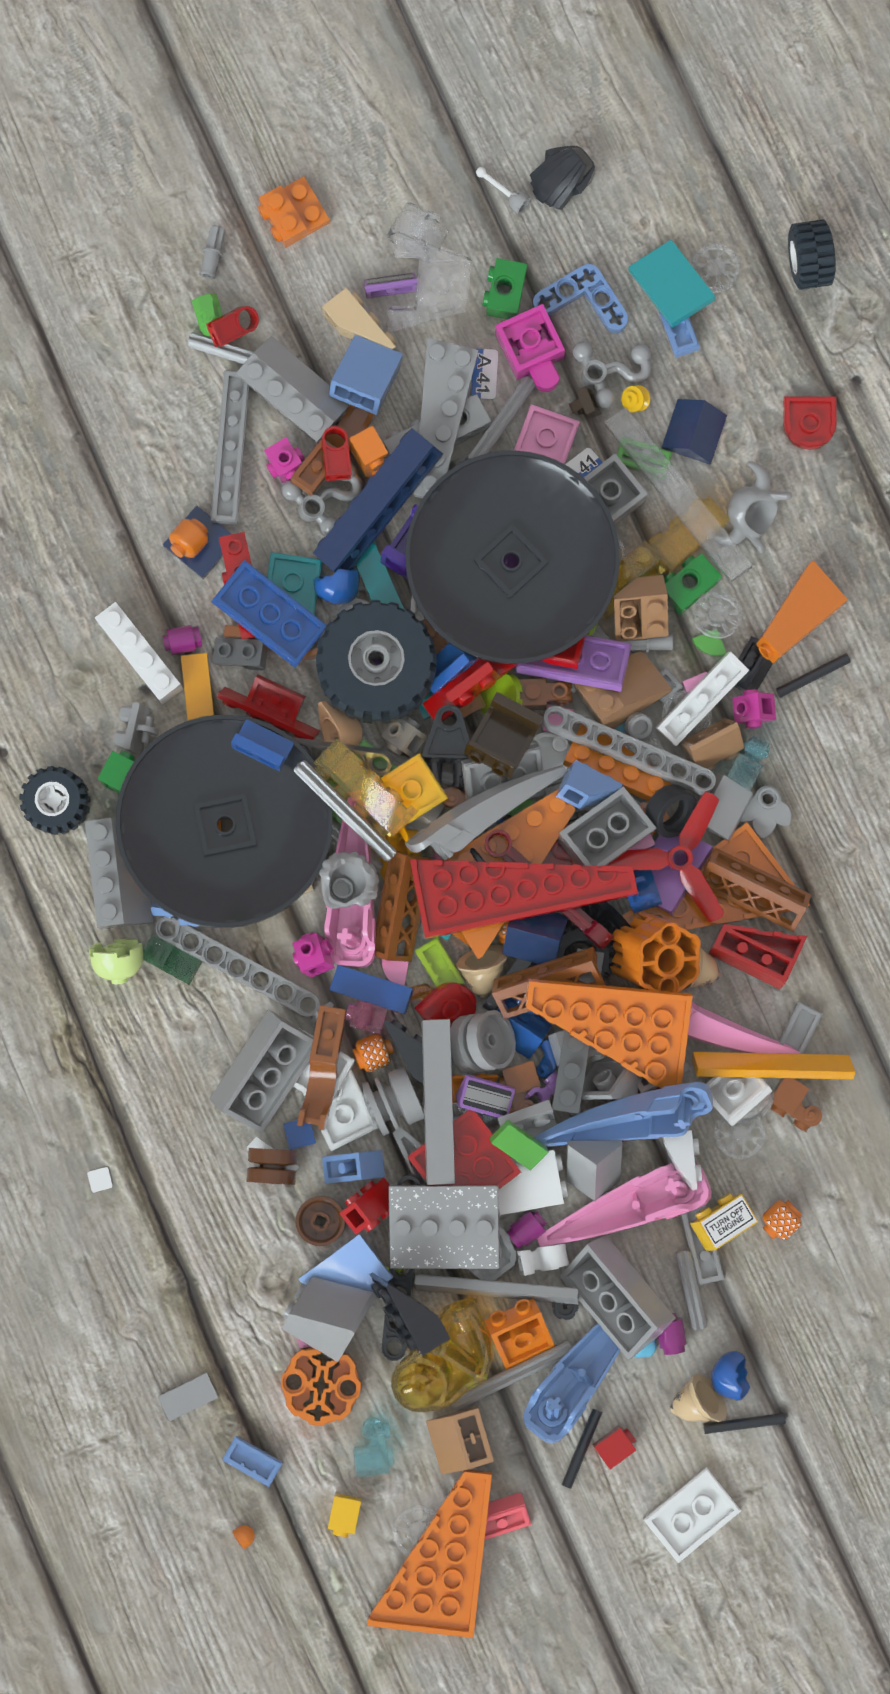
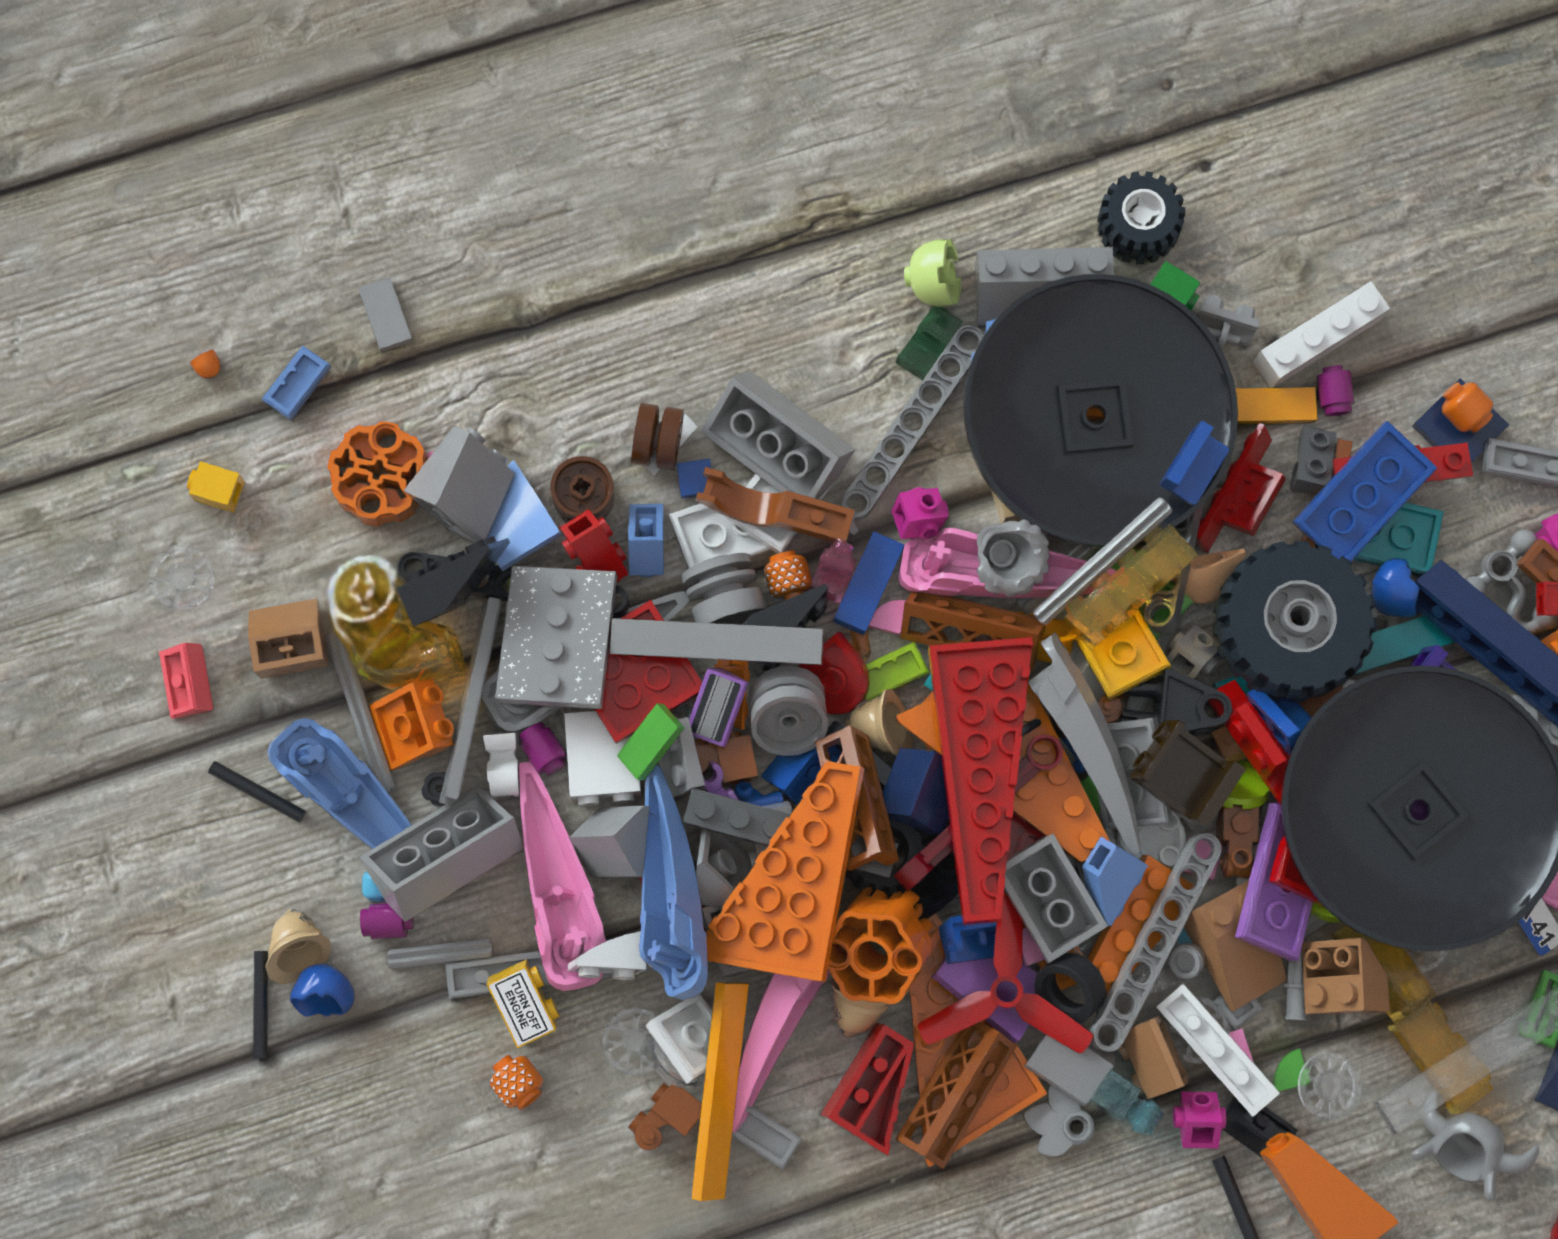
camera: 90 degrees right, 5 degrees down
white sticker [87,1167,113,1193] -> none
clear light blue brick [353,1417,394,1478] -> none
orange wing [367,1470,492,1638] -> none
light grey brick [584,454,648,525] -> none
red brick [592,1425,636,1470] -> none
white tile [643,1467,741,1563] -> none
green brick [664,553,722,615] -> none

